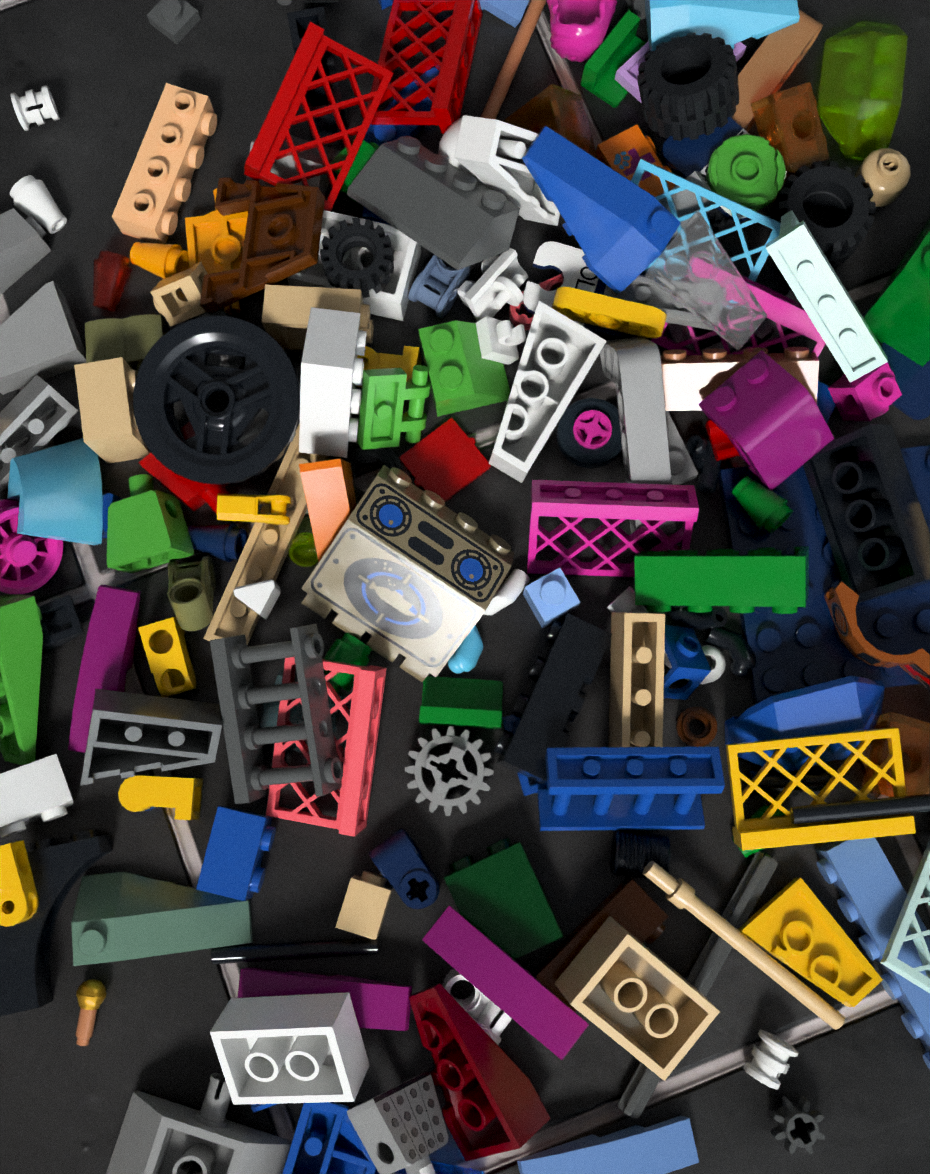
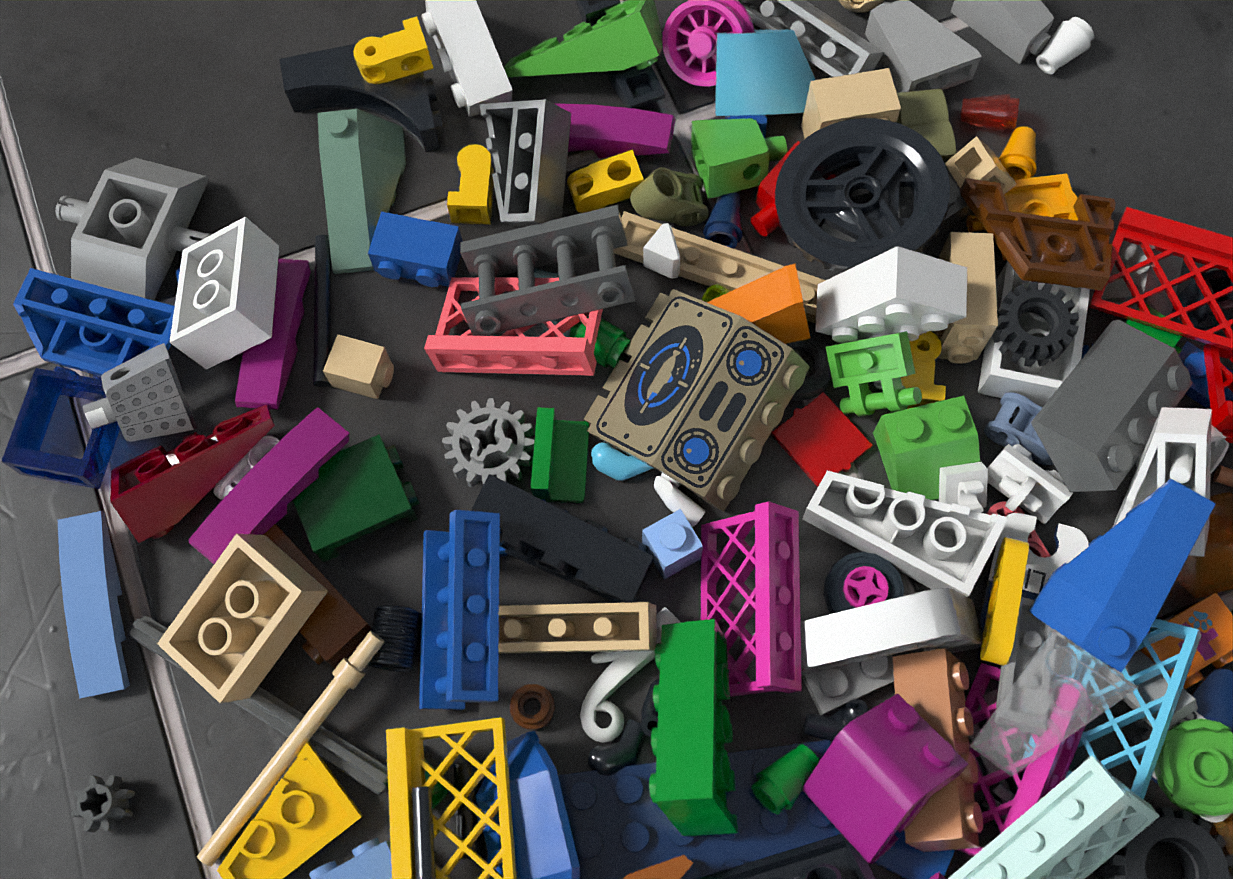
camera: 90 degrees right, 10 degrees down
white bush [10,85,60,131] -> none
piece [75,979,107,1046] -> none
light nougat brick [112,83,217,244] -> none
yellow bar [217,493,291,525] -> none
dark blue piece [369,828,440,909] -> none
blue bracket [664,625,711,700] -> none
white bush [743,1030,799,1090] -> none

